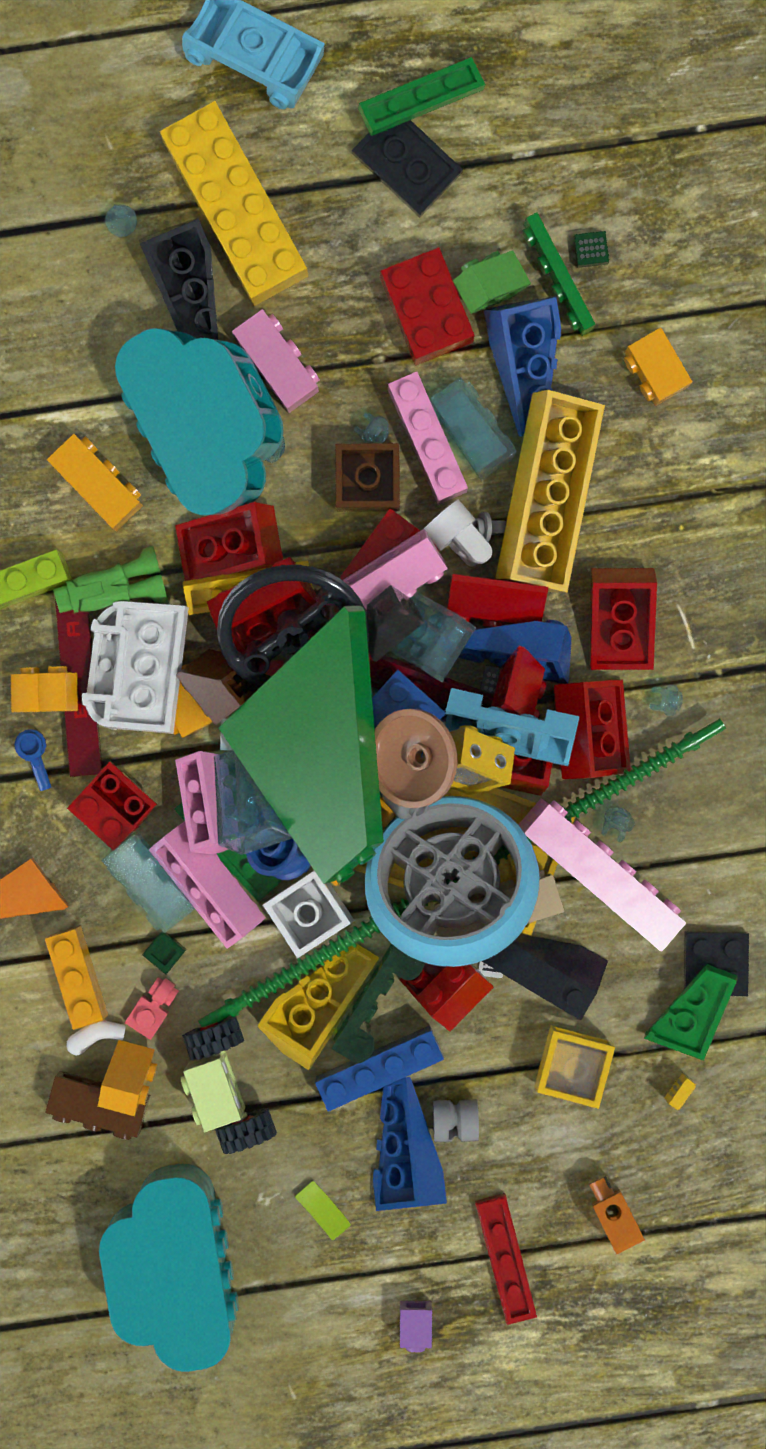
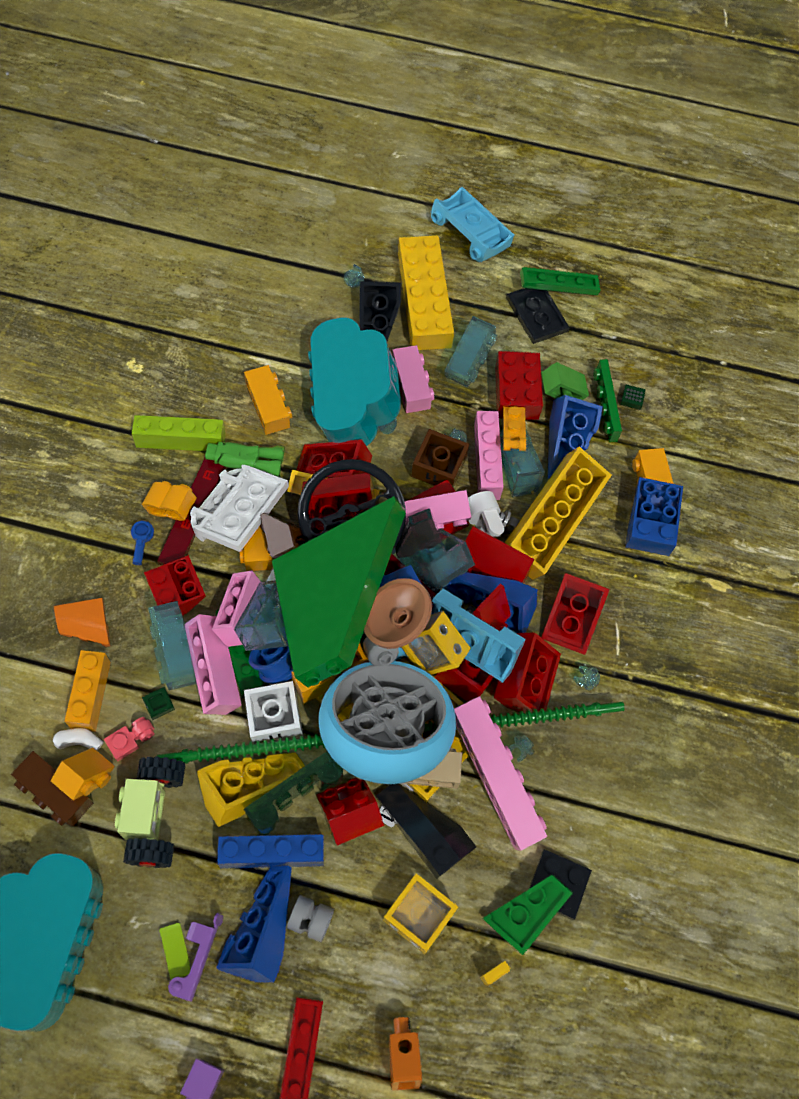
camera: 15 degrees right, 25 degrees down
none -> medium lavender piece [168,913,223,1002]
none -> clear light blue wedge [445,316,498,387]
none -> light orange plate [503,407,526,451]
none -> blue slope [625,477,683,556]

